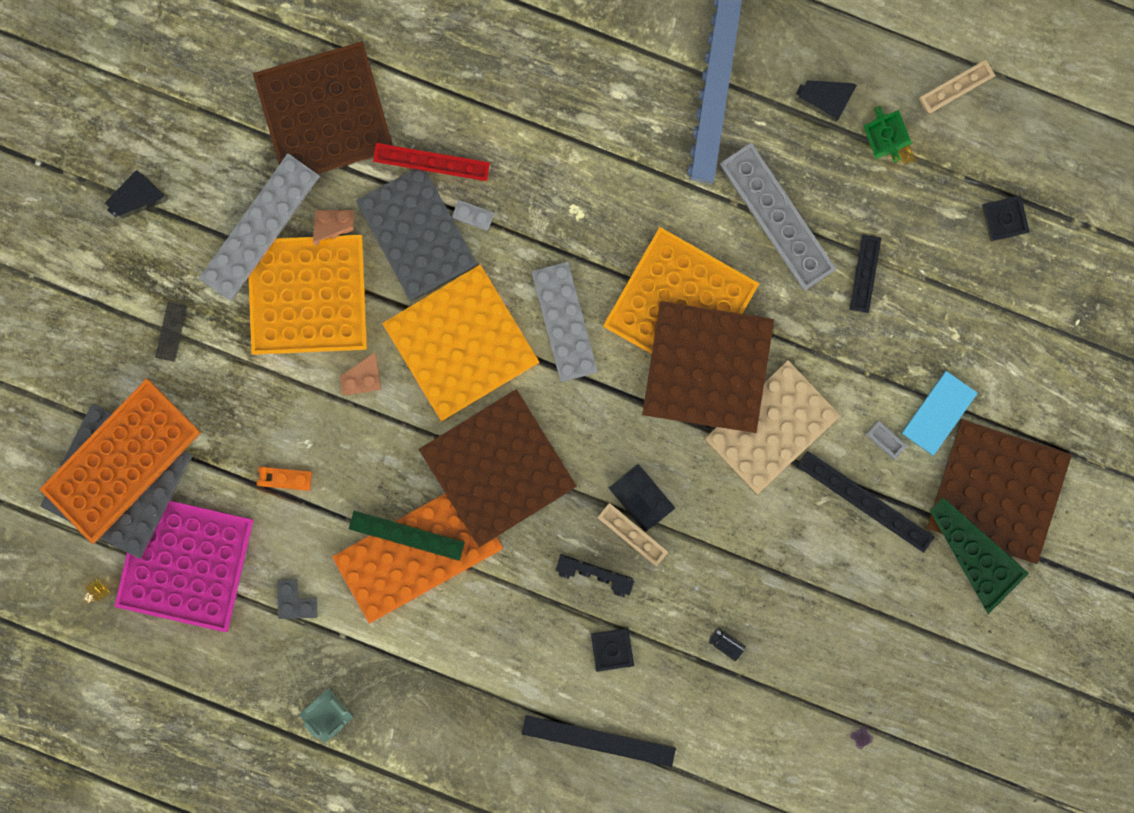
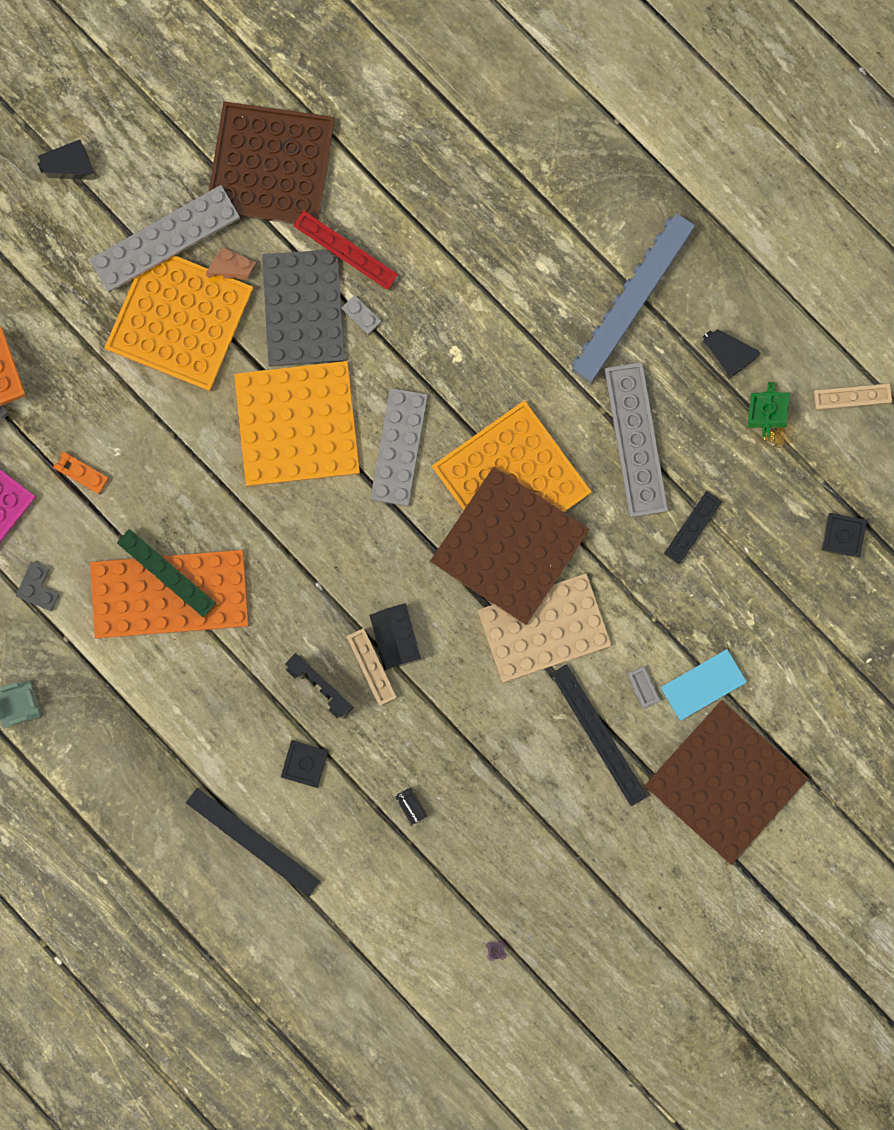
camera: 25 degrees right, 5 degrees down
clear smoke tile [155,302,188,362] -> none
nougat wing [340,353,381,396] -> none
reddish brown plate [418,389,577,548] -> none
dark green wing [929,496,1029,614] -> none

